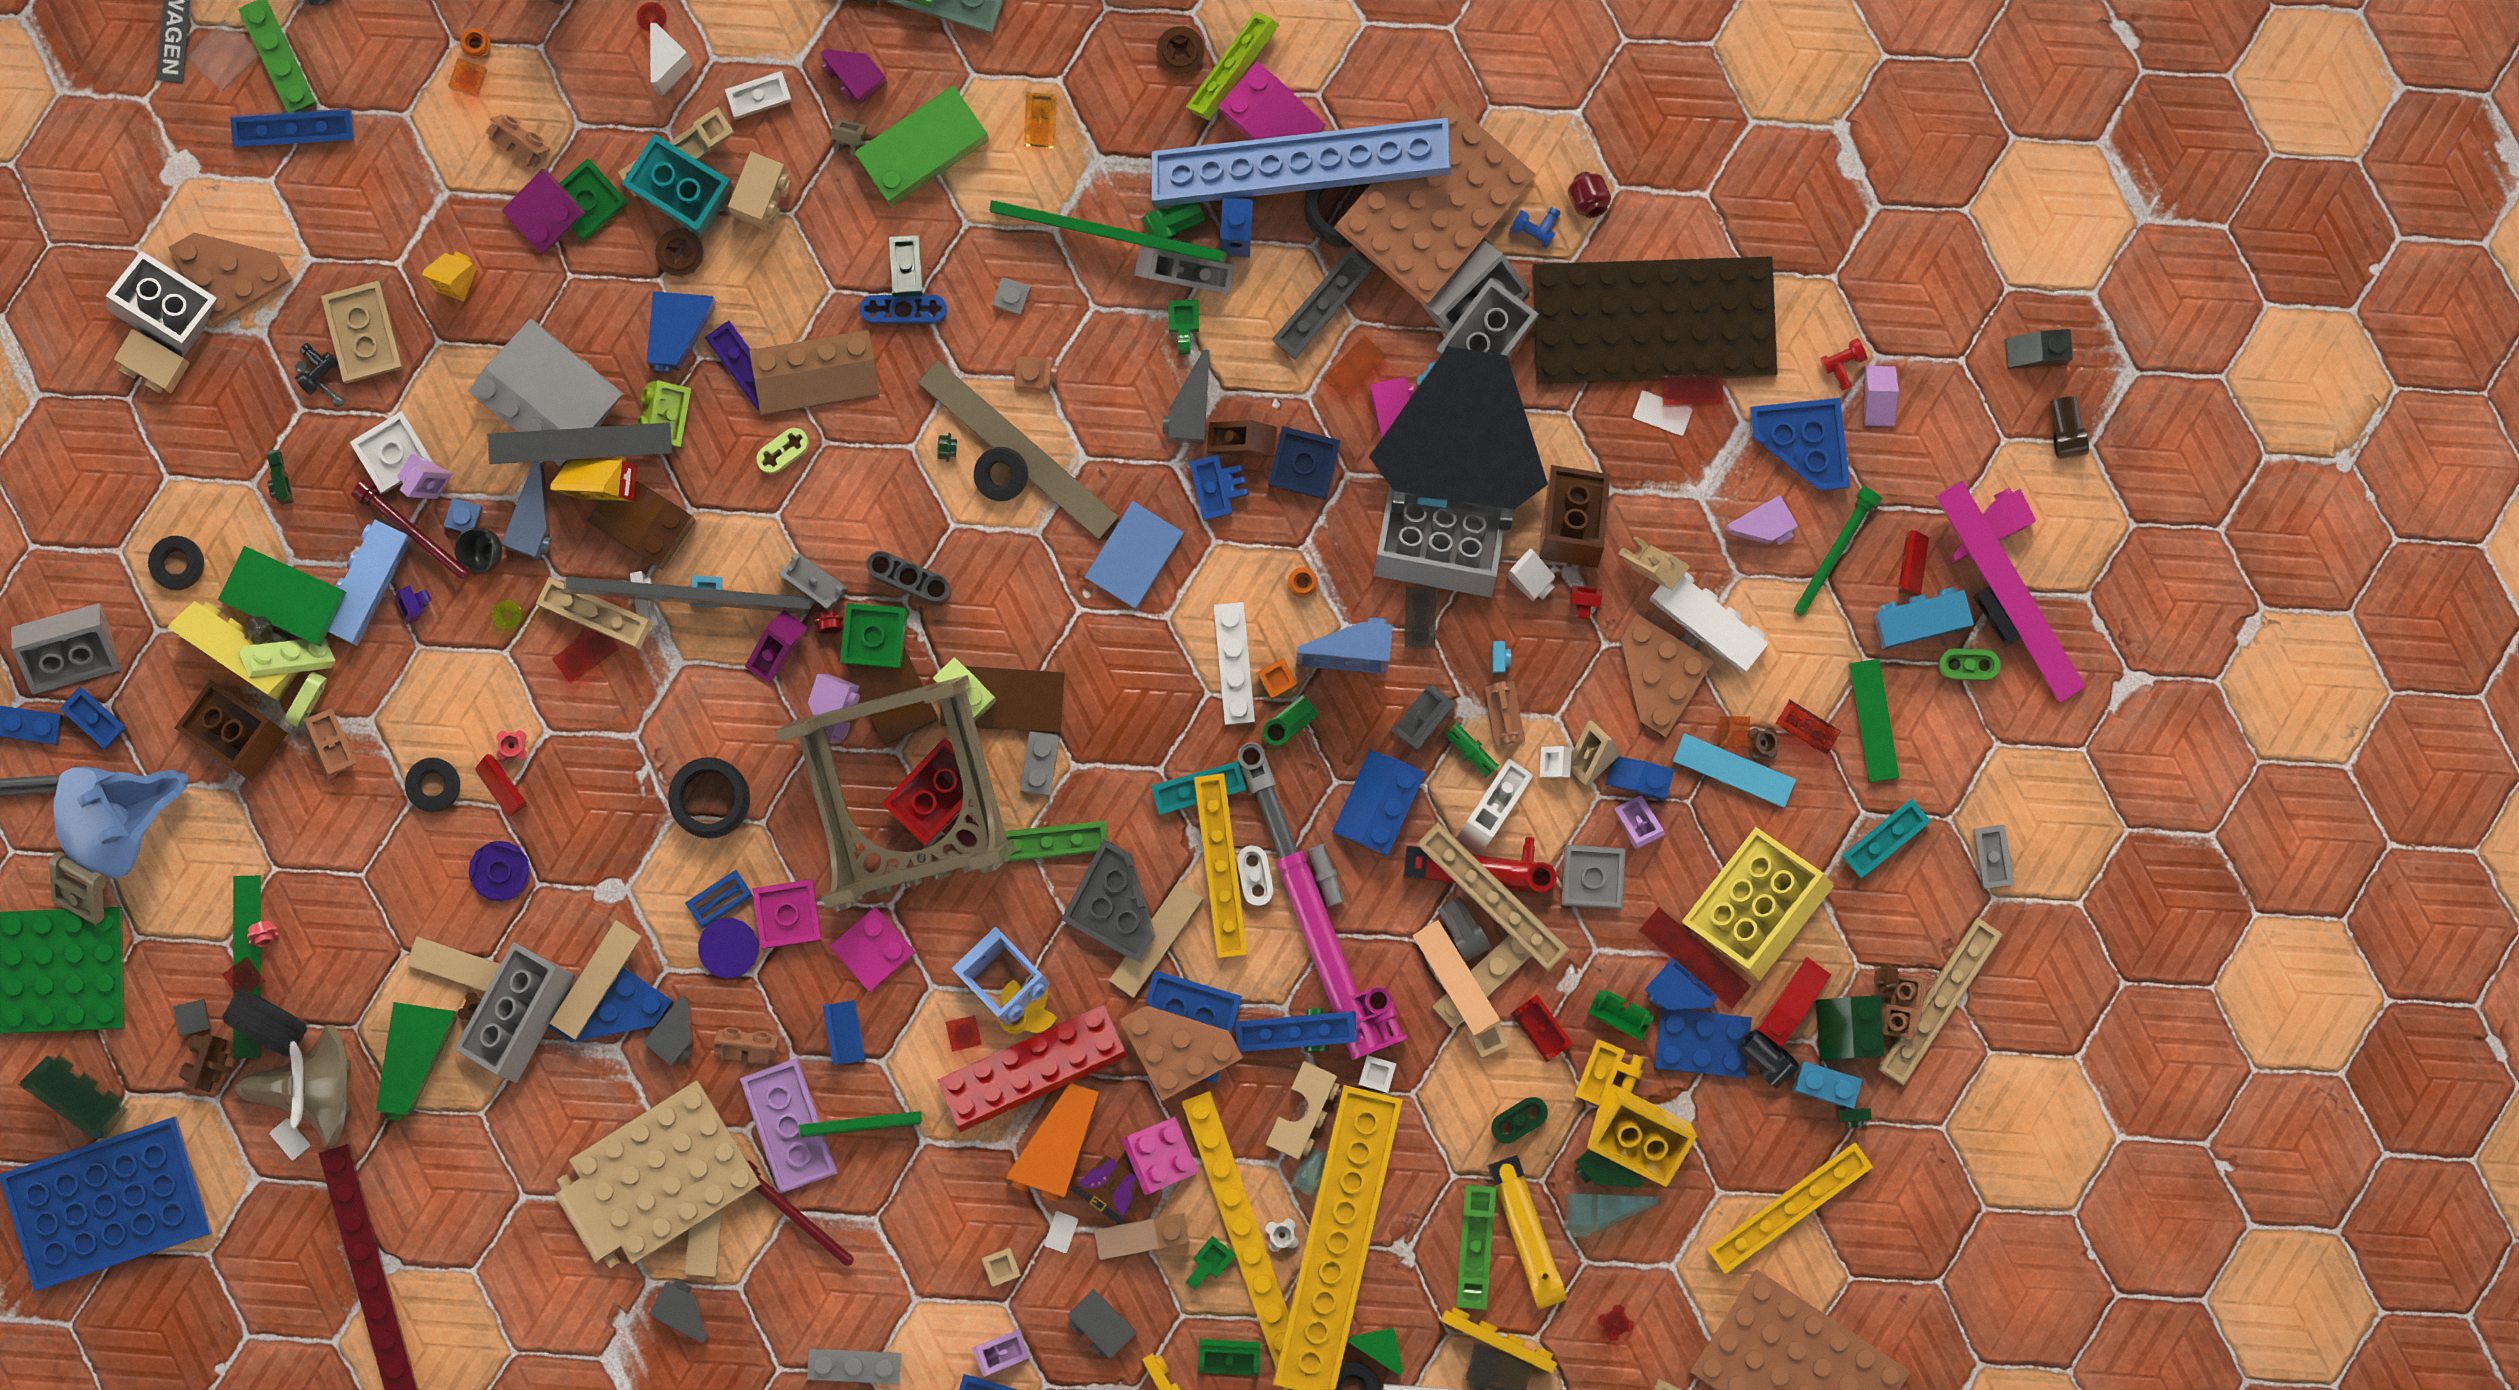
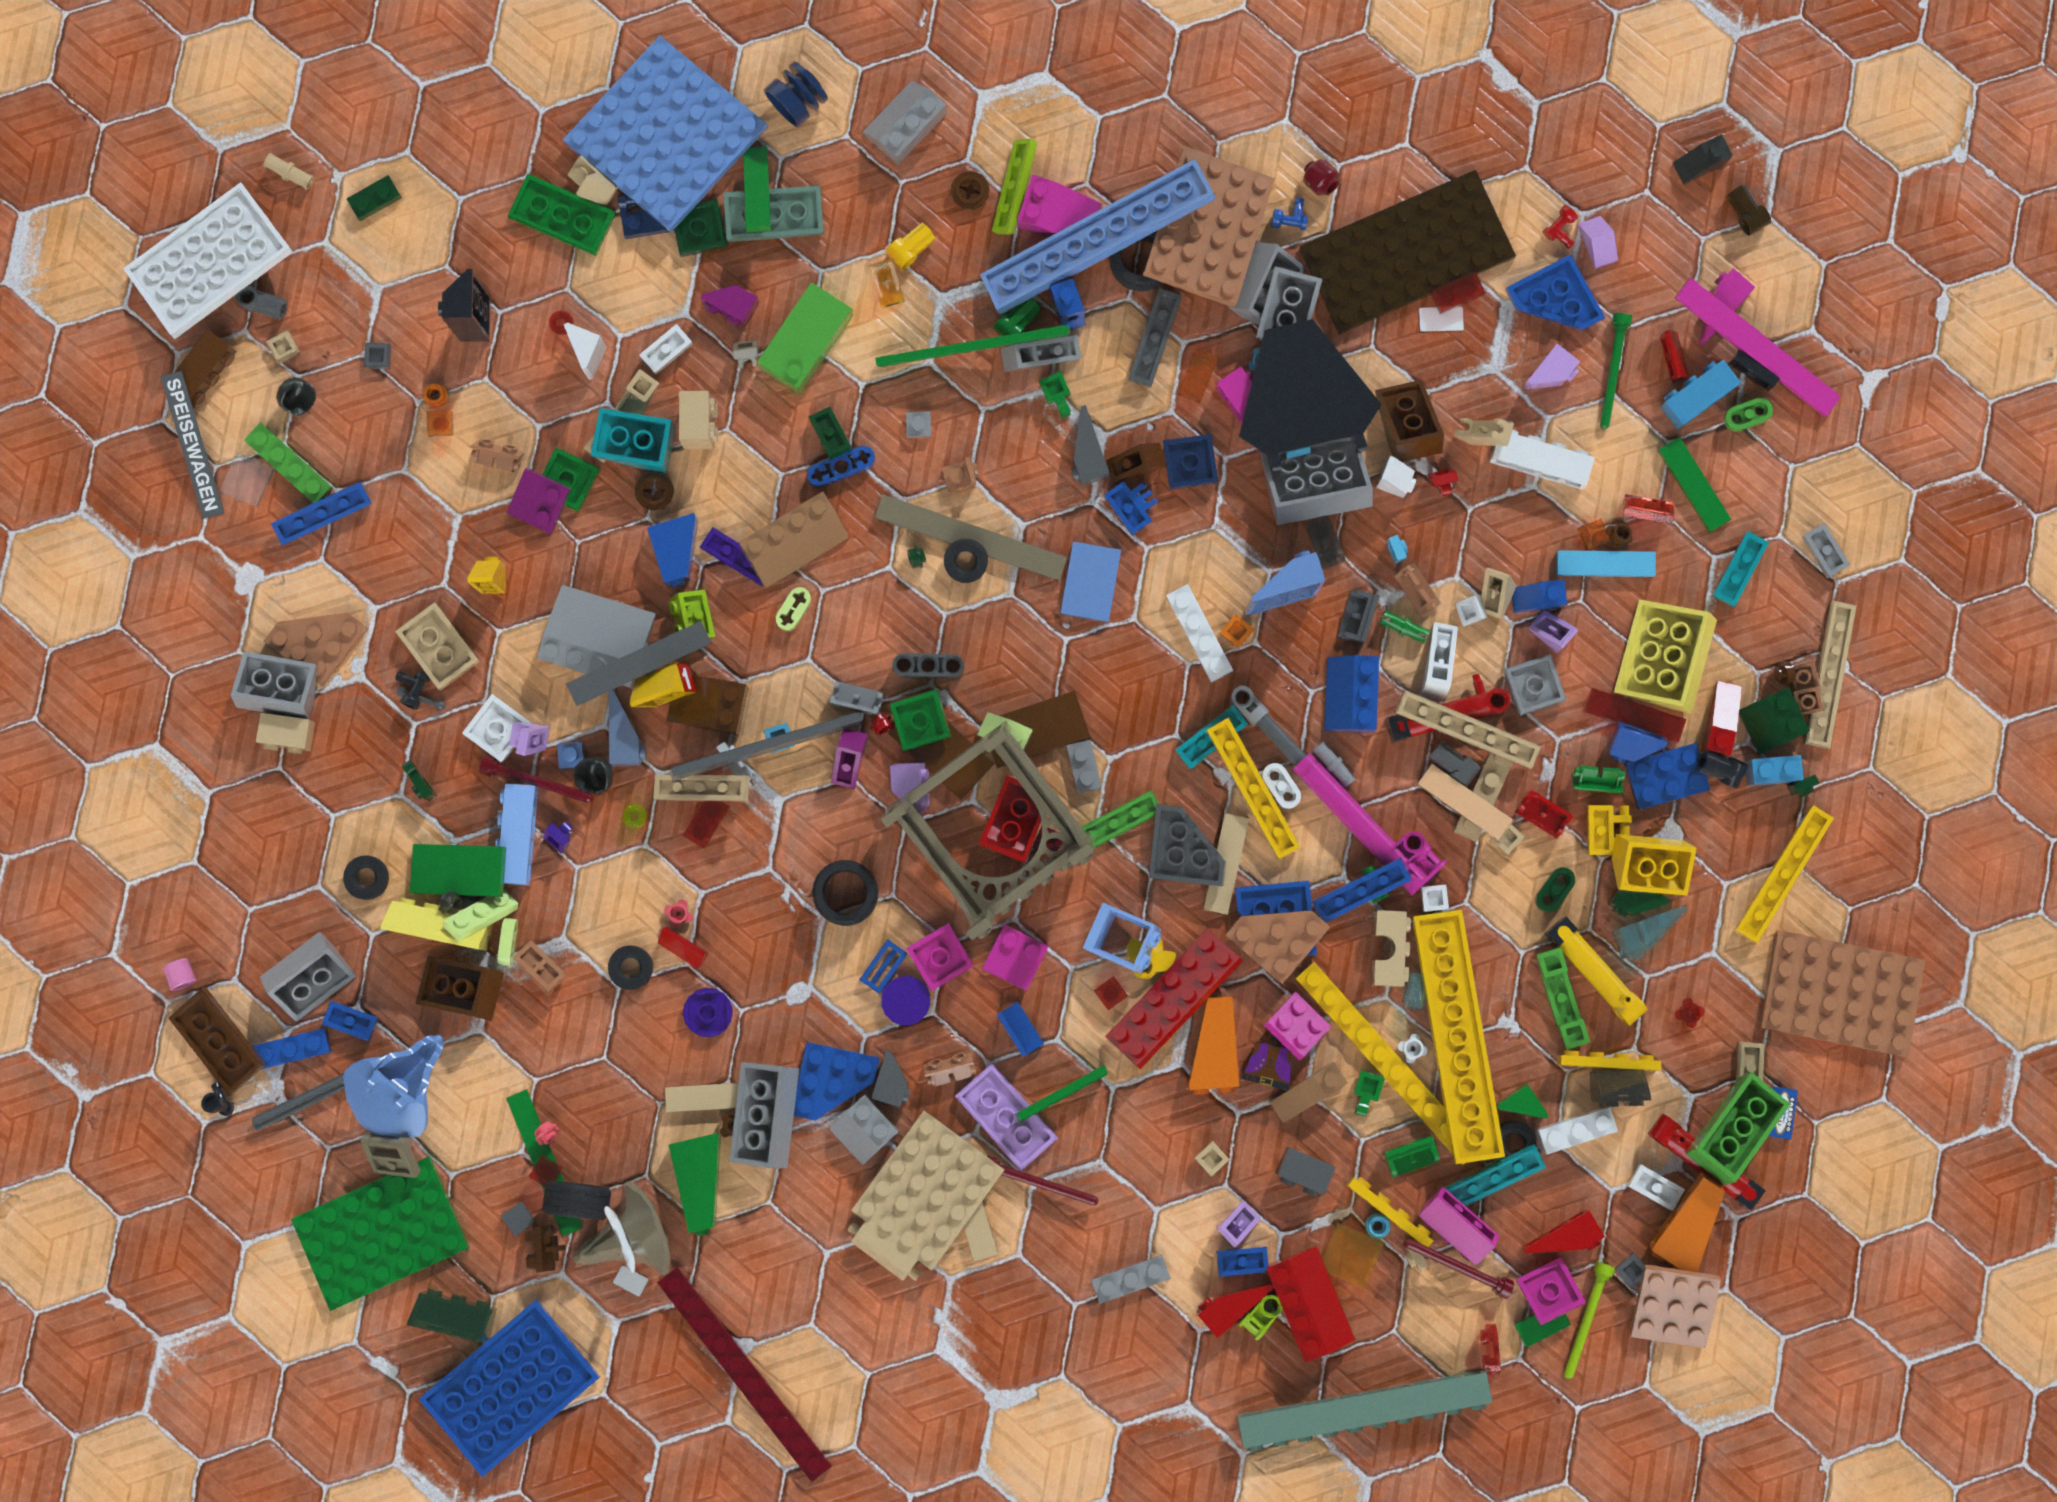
camera: 20 degrees left, 0 degrees up
tan tile [550,920,642,1040] -> none
dark grey slope [649,1279,709,1343] -> none
white sticker [1044,1211,1078,1253] -> none
green piece [1261,695,1319,749] -> none
orange plate [1288,567,1318,598] -> none
nougat plate [1620,613,1714,738] -> none
none -> light grey slope [829,1094,899,1165]
none -> yellow piece [885,222,936,270]

